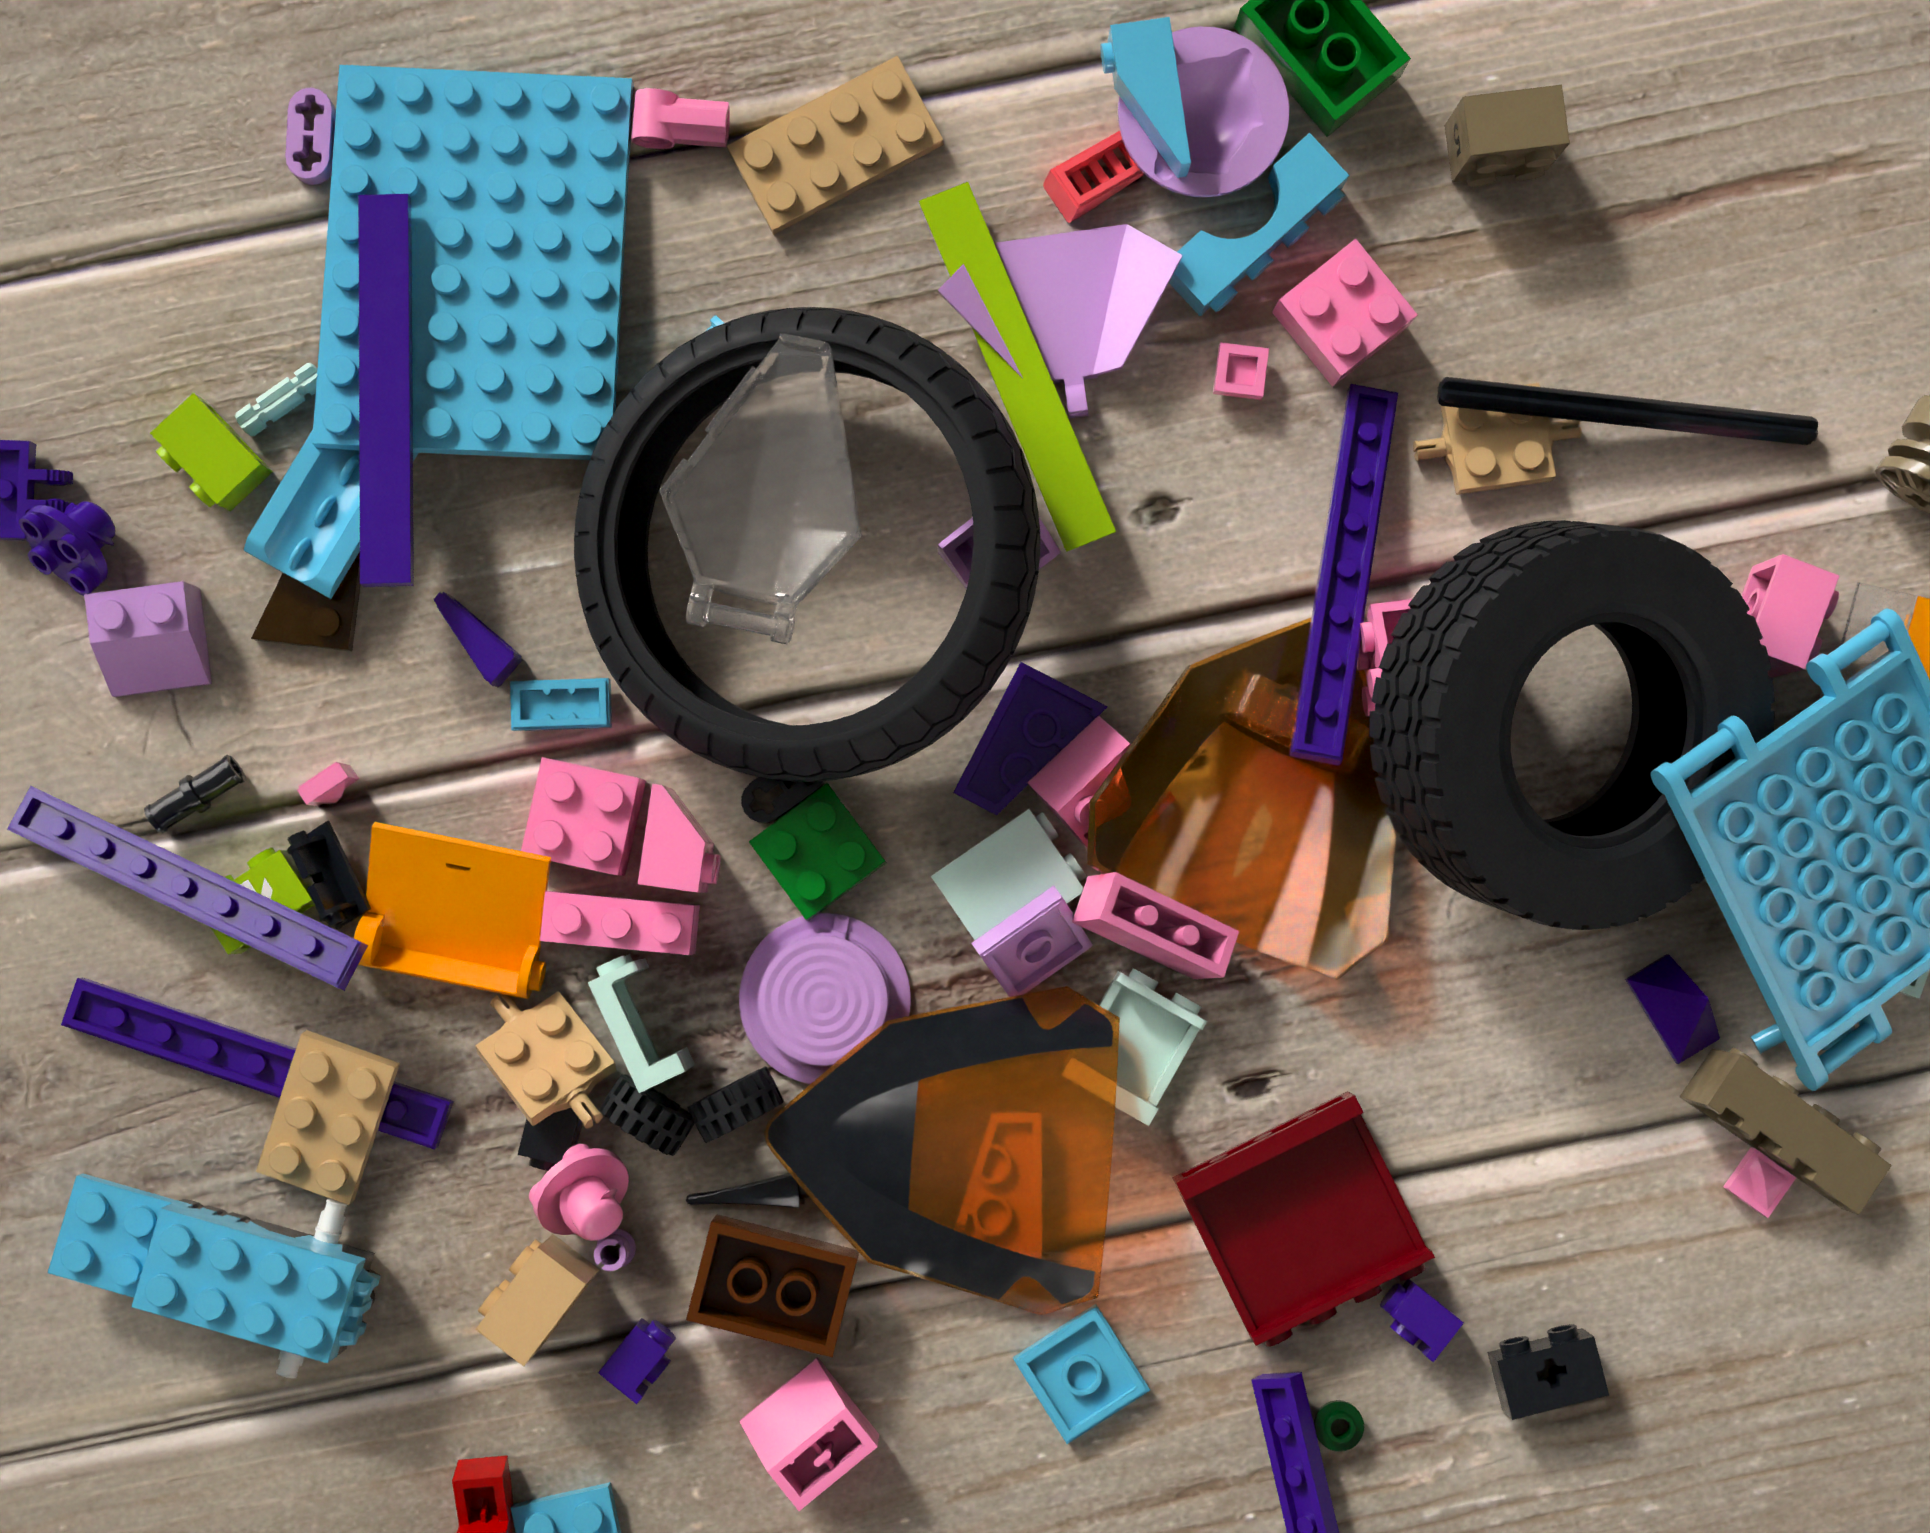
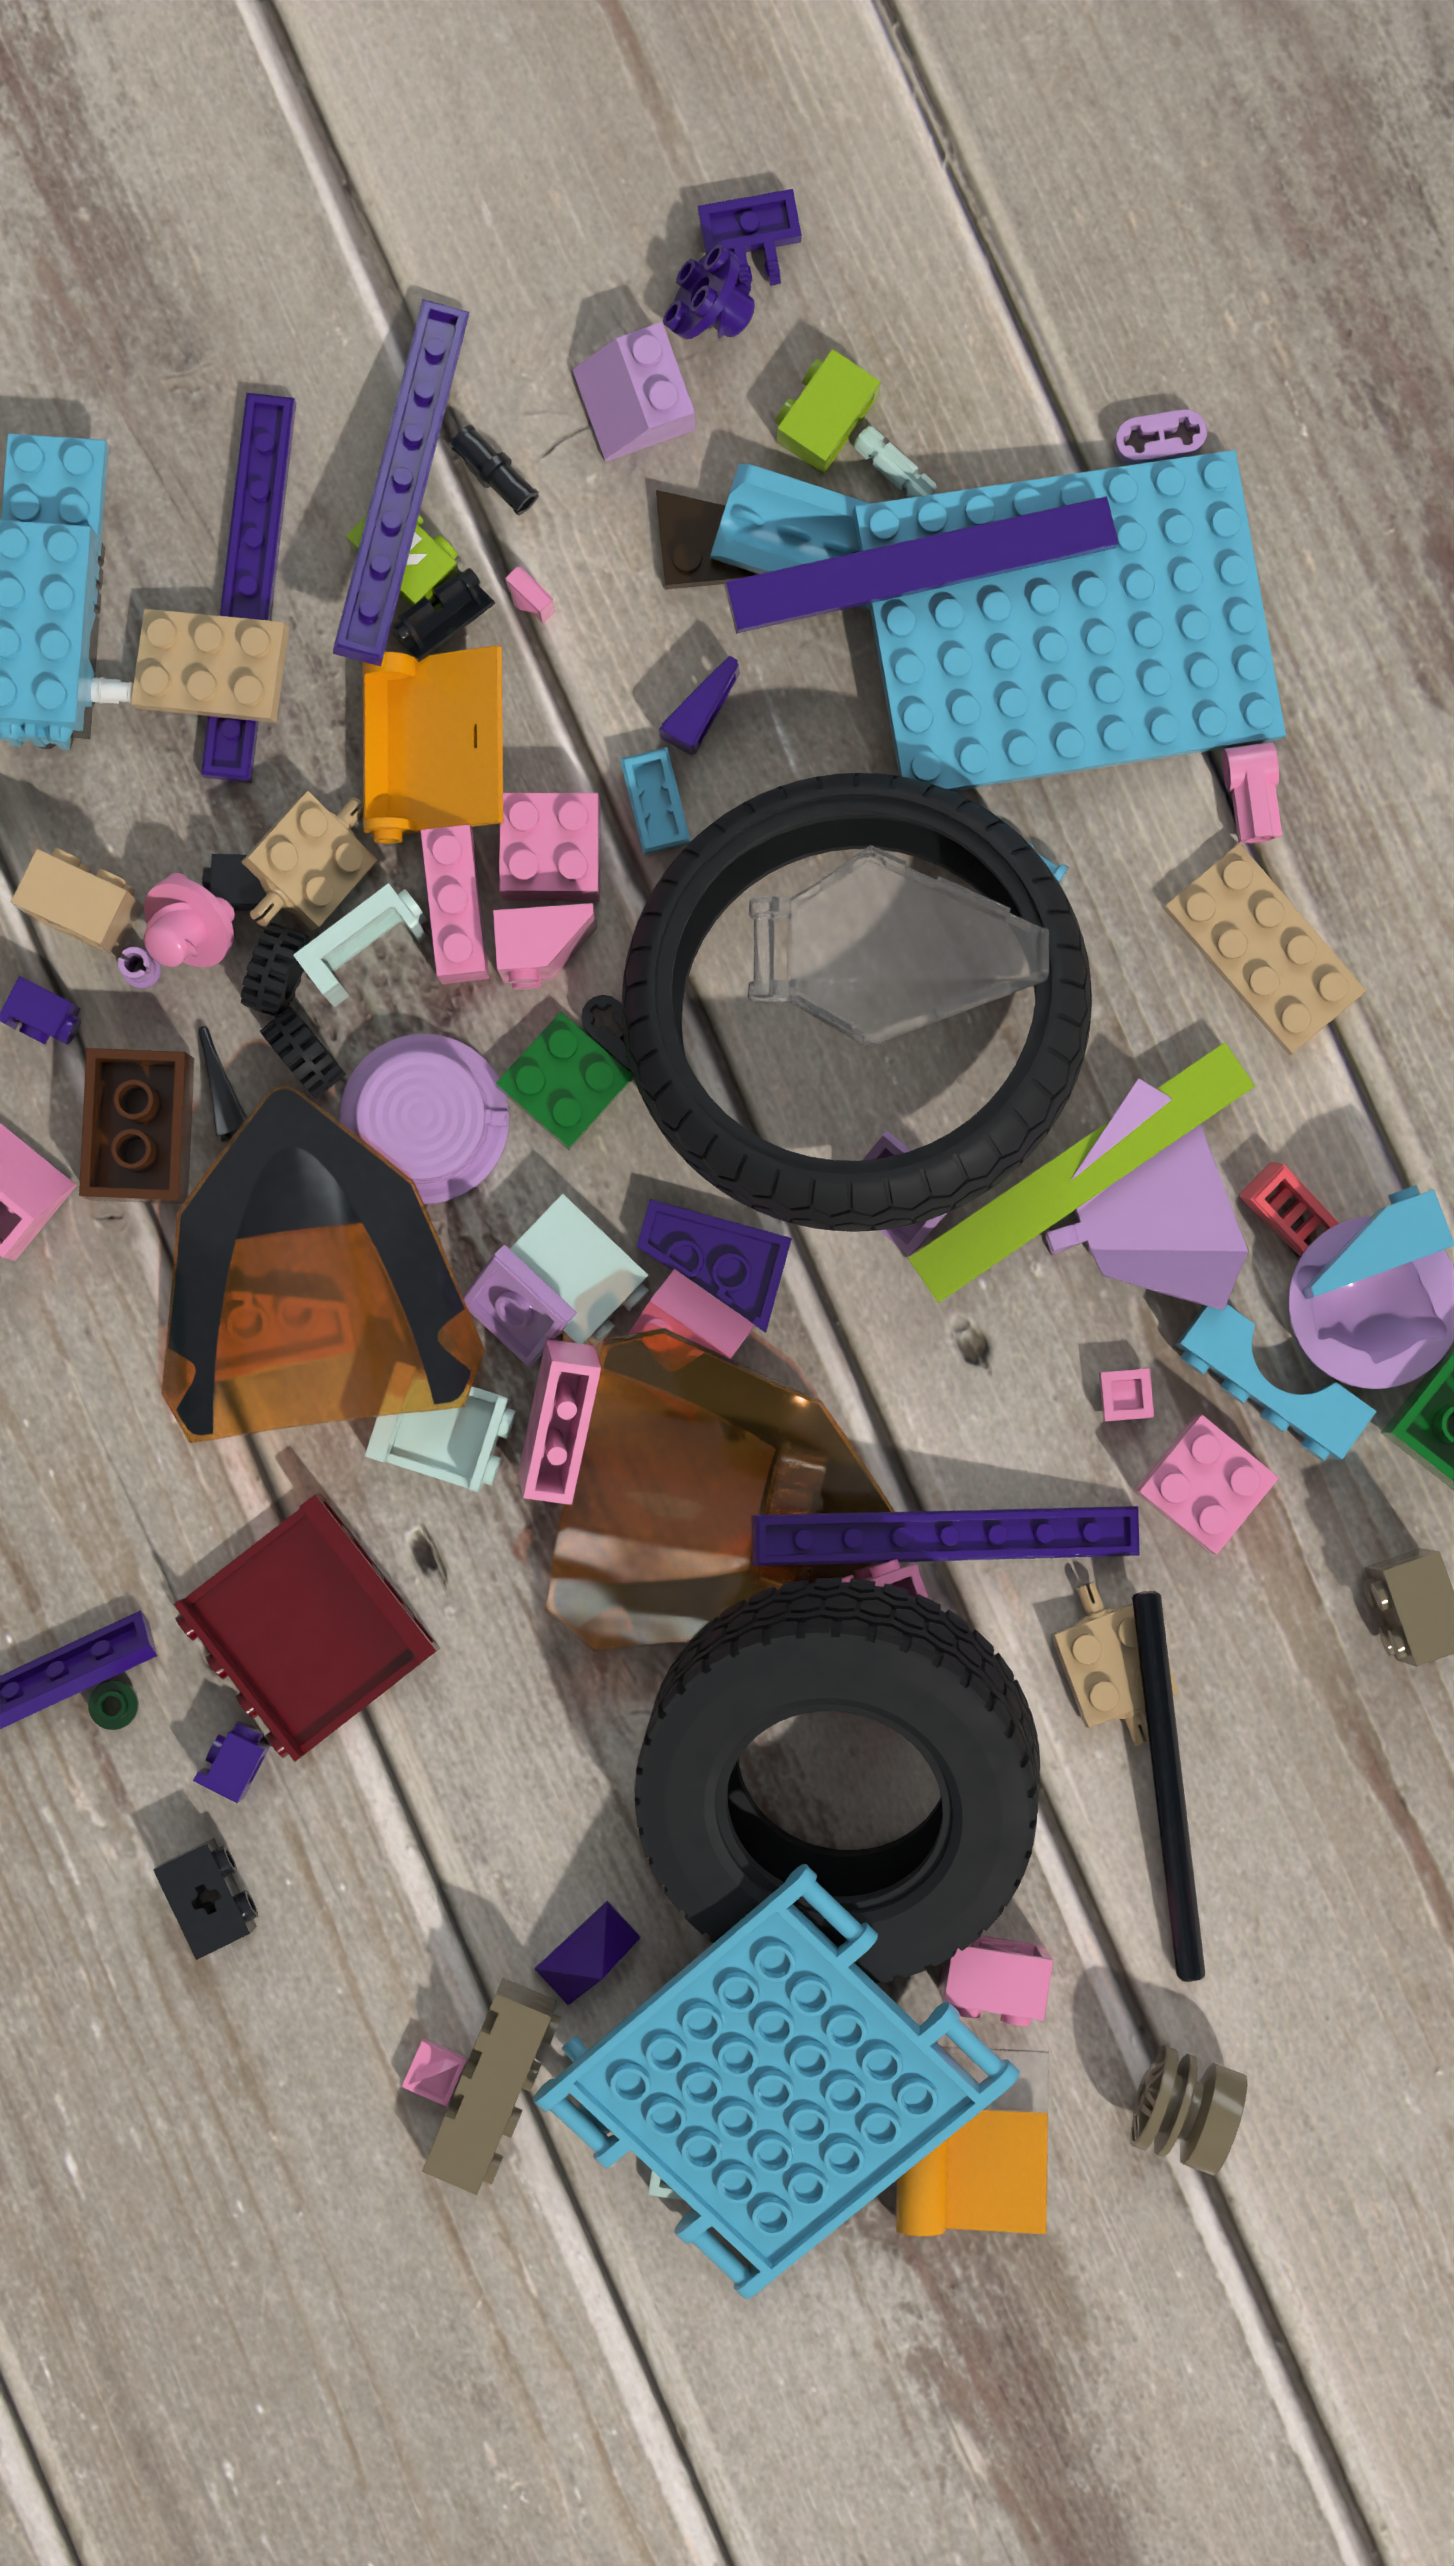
camera: 85 degrees right, 0 degrees up
medium azure tile [1013,1304,1150,1444] -> none

